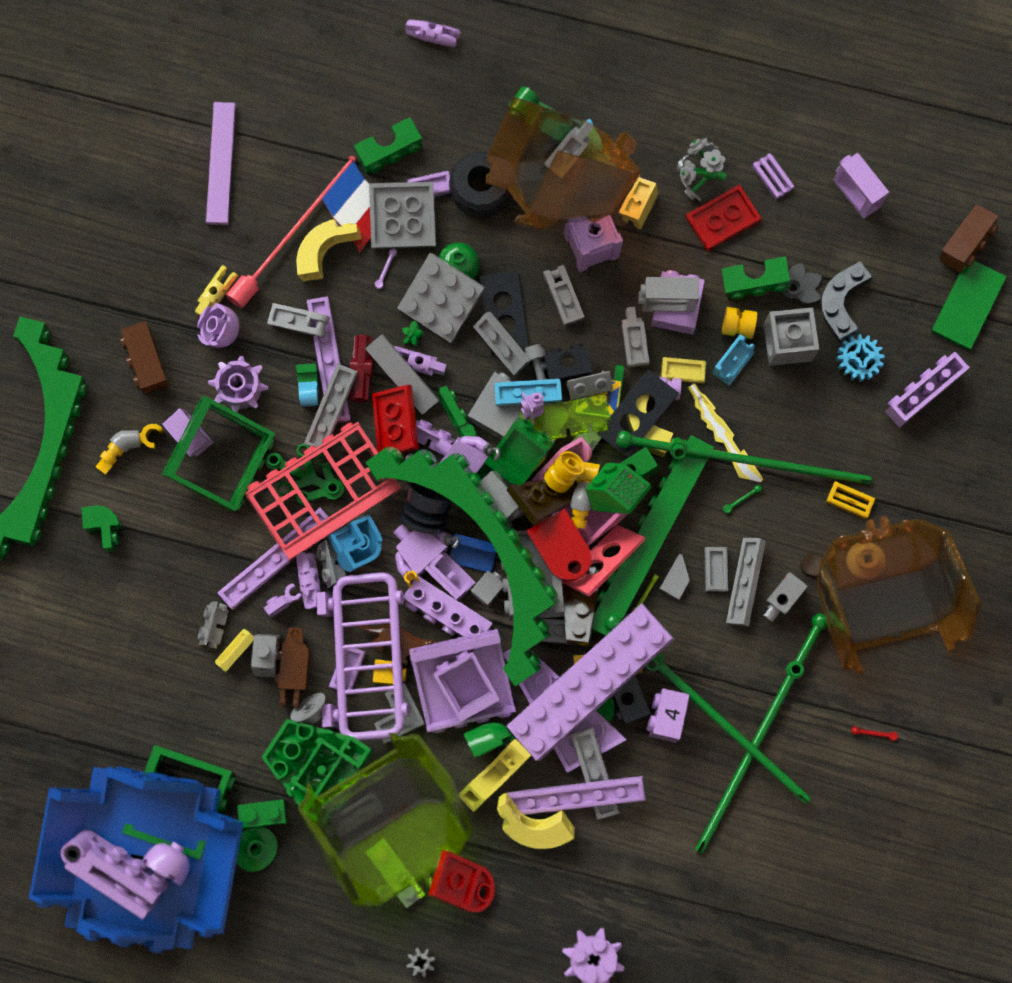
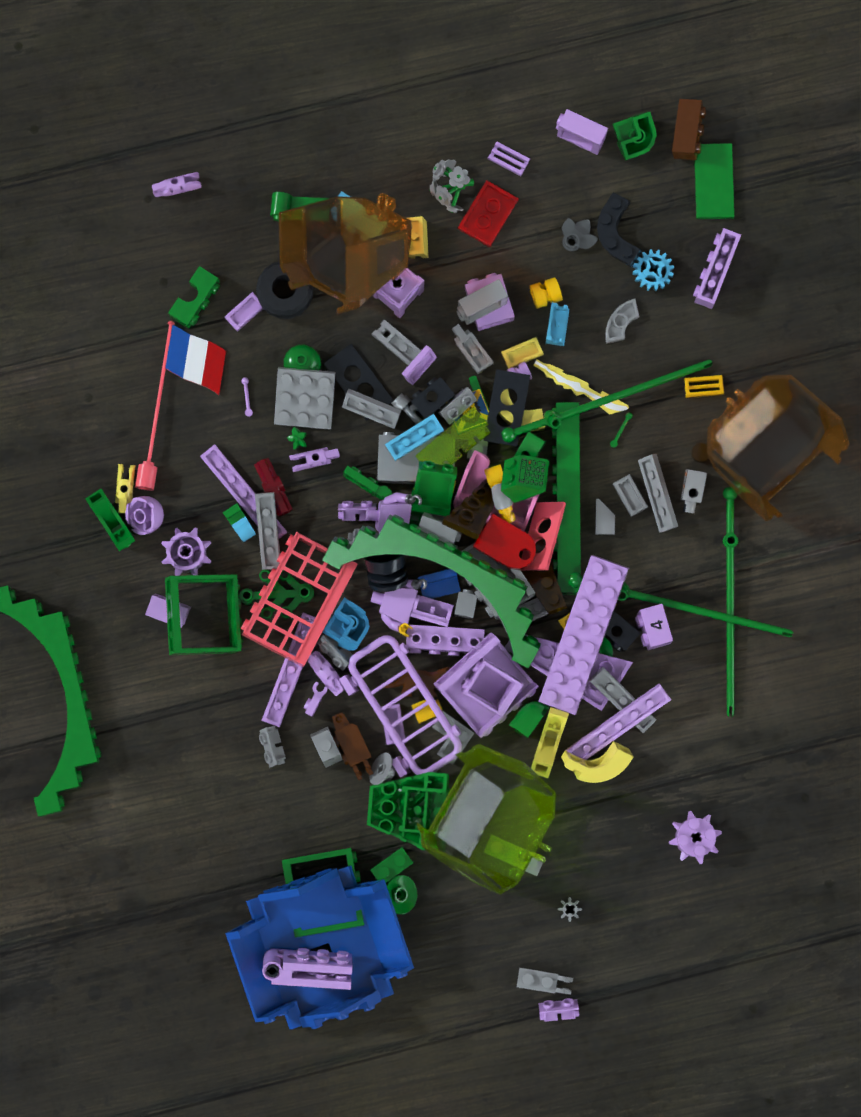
camera: 25 degrees left, 5 degrees up
green brick [81,505,123,552] -> none
yellow piece [96,424,165,475] -> none
reddish brown brick [120,321,169,394] -> none
lavender cylinder [141,842,190,886] -> none
lavender tile [206,102,236,225] -> none
light yellow tile [215,629,254,672] -> none
light grey plate [267,303,330,338] -> none
light yellow arch [297,220,361,282] -> none
light grey tile [365,334,439,415] -> none
light grey plate [369,182,436,249] -> none
red tile [372,384,419,453] -> none
red tile [428,850,495,912] -> none
lavender hinge [520,392,544,425] -> none
light grey hinge [544,121,594,178] -> none
yellow wheel [544,451,585,493] -> none
lime hinge [632,574,659,612] -> none
green arch [722,256,791,300] -> none
light grey brick [763,307,819,366] -> none
red hinge [851,726,898,741] -> none
none -> green arch [85,489,135,551]
none -> lavender tile [402,345,437,385]
none -> light grey tile [605,299,639,344]
none -> green brick [612,111,657,160]

